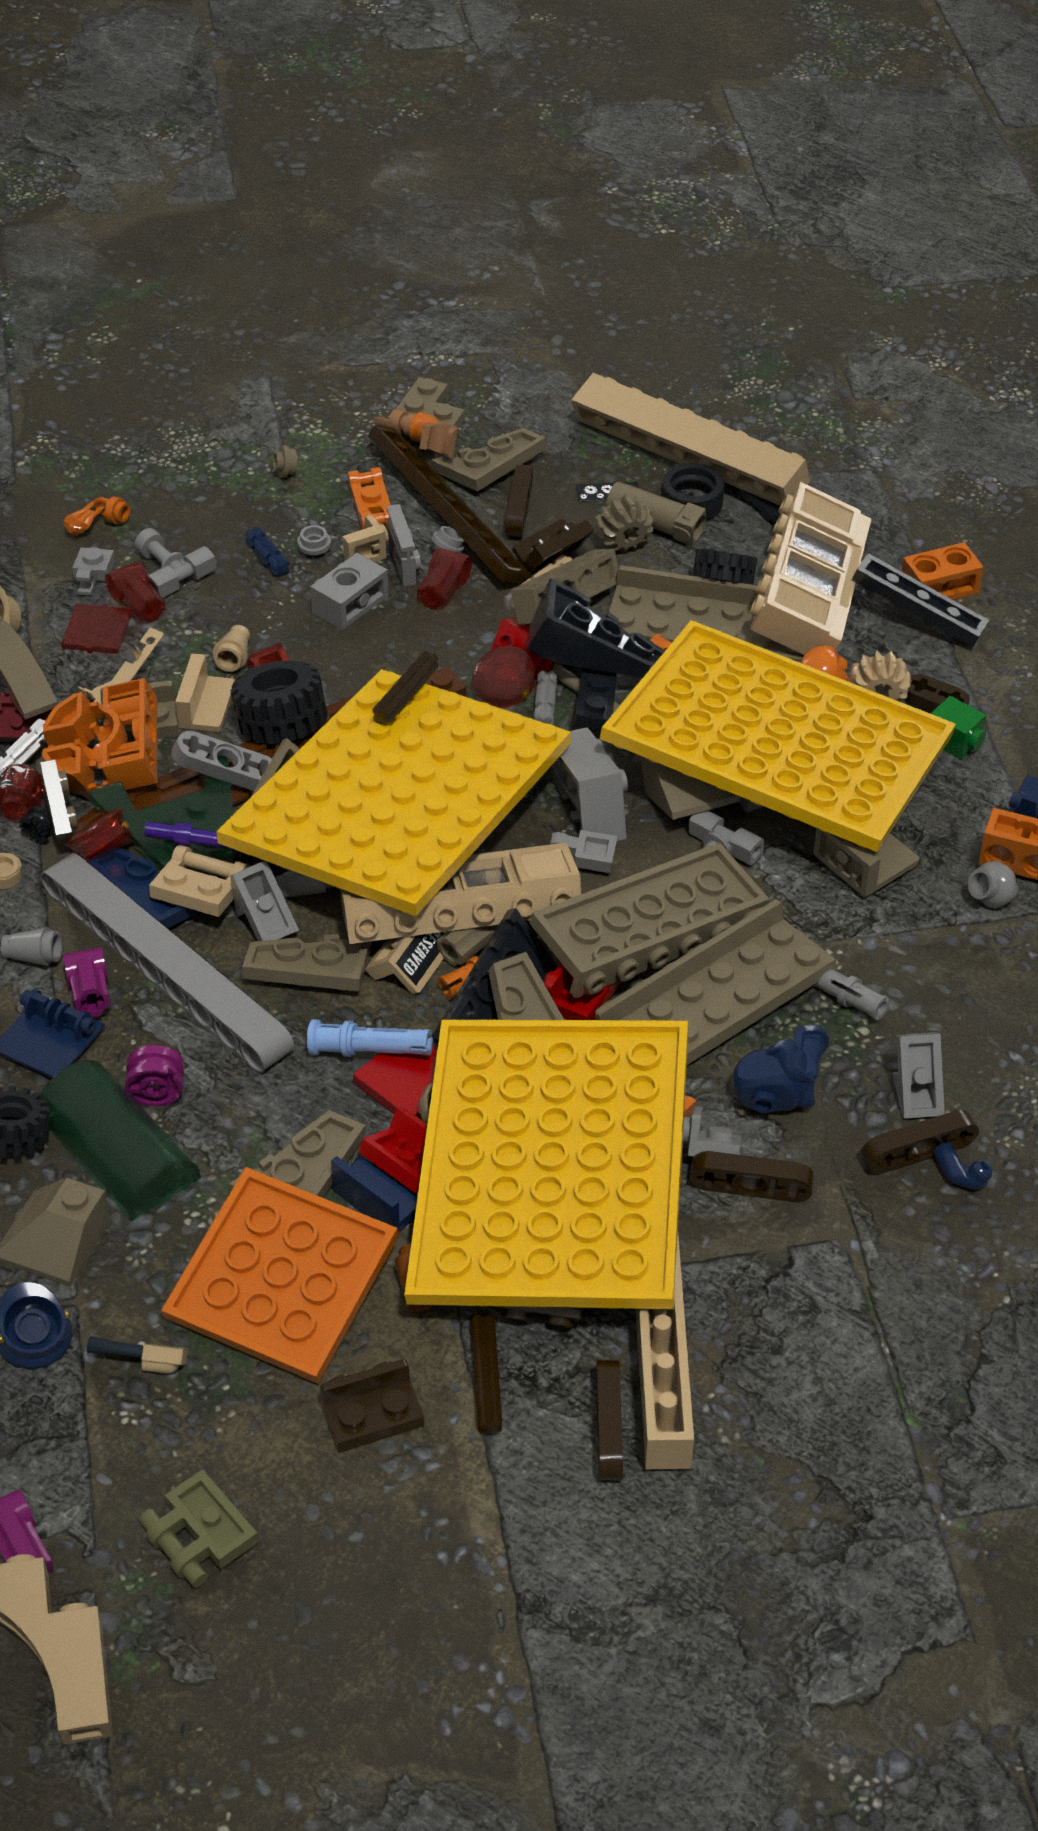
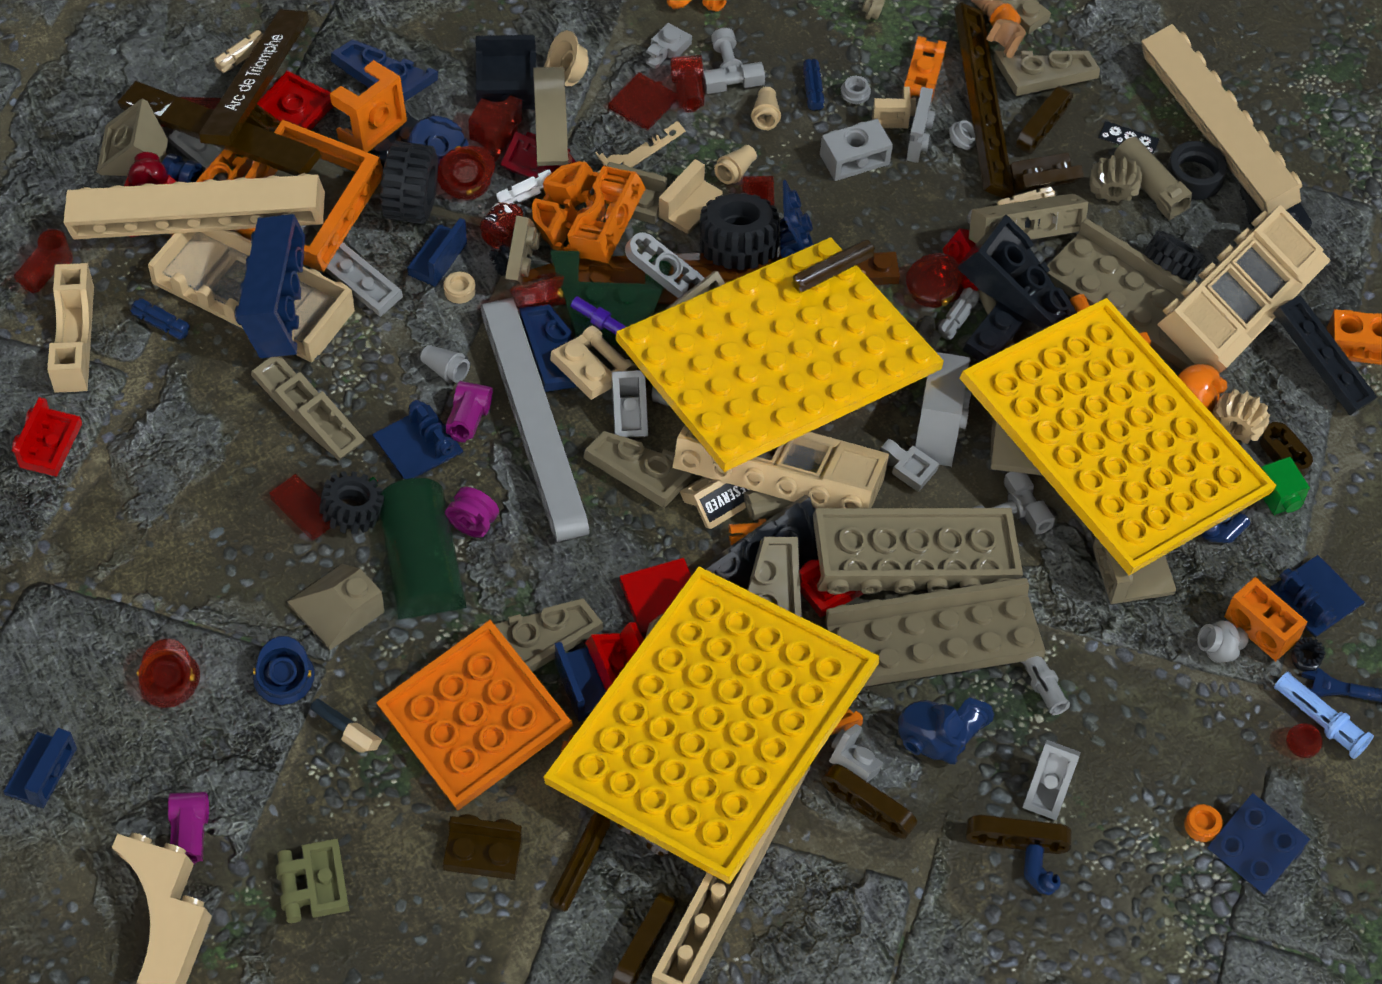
camera: 25 degrees right, 10 degrees up
light blue pin [307,1019,433,1057] -> none
clear red piece [417,547,472,610] -> none
none -> tan cone [751,87,781,130]
none -> dark blue hinge [780,179,813,258]
none -> dark blue arm [1202,513,1251,544]

